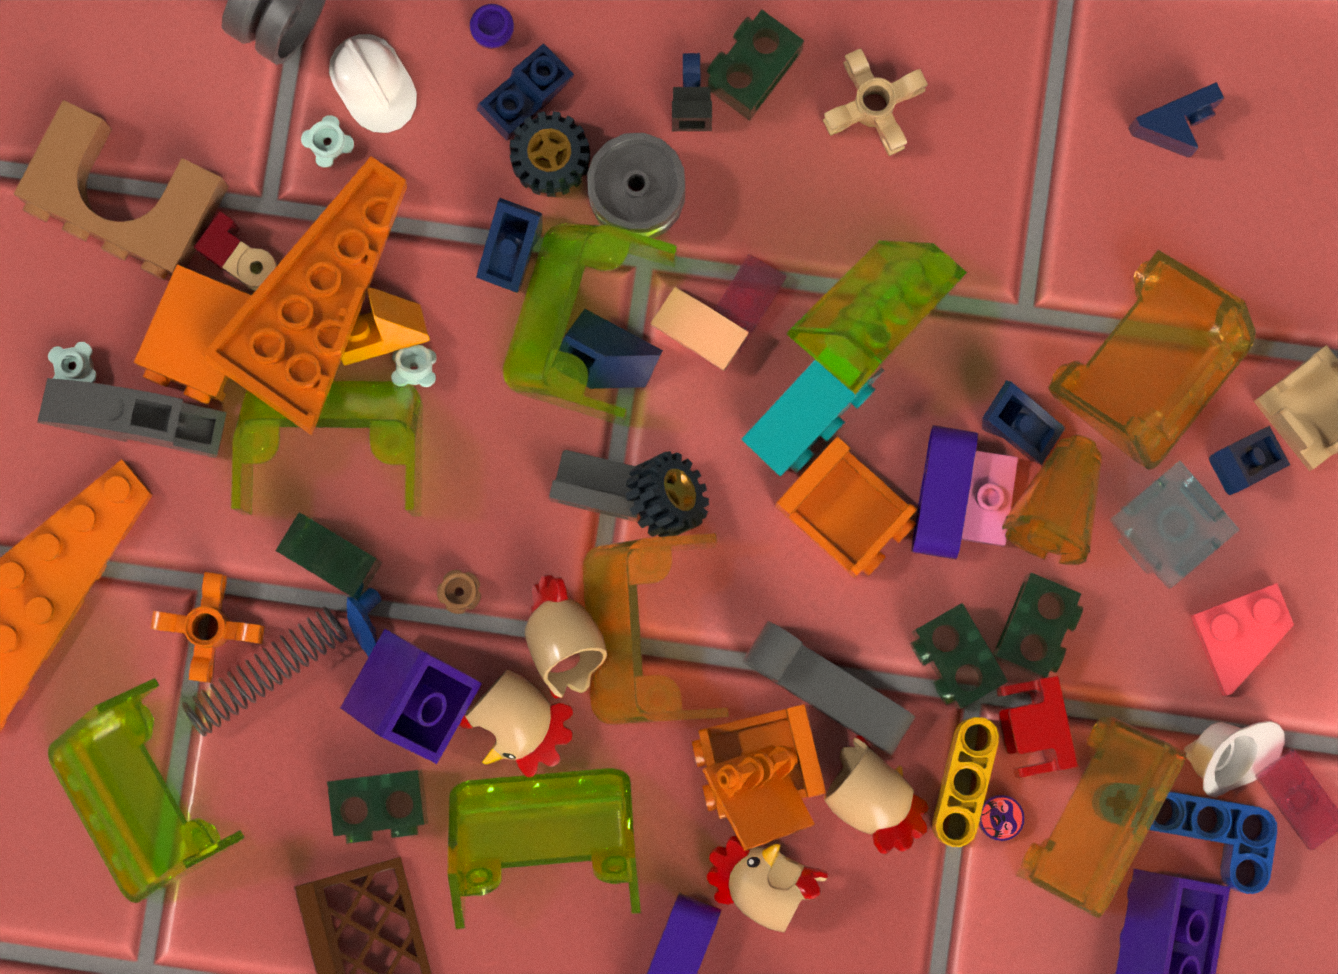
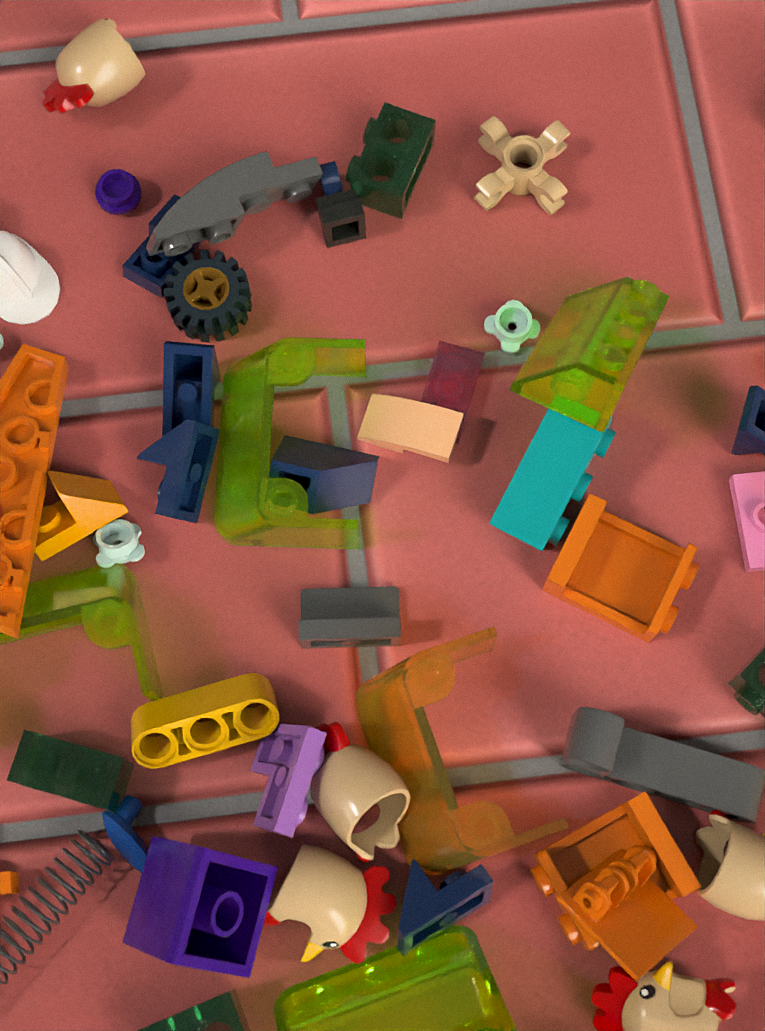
camera: 15 degrees left, 10 degrees down
medium nougat plate [437,570,481,614] -> none
flat silver wheel [587,133,685,241] -> none
black wheel [626,451,709,540] -> none
dark purple beam [911,425,978,560] -> none
none -> yellow beam [131,673,279,769]
none -> dark blue slope [136,419,220,524]
none -> dark grey slope [146,151,323,256]
none -> medium lavender plate [250,723,327,837]
none -> dark blue slope [397,859,494,956]
none -> light aqua plate [484,300,540,354]

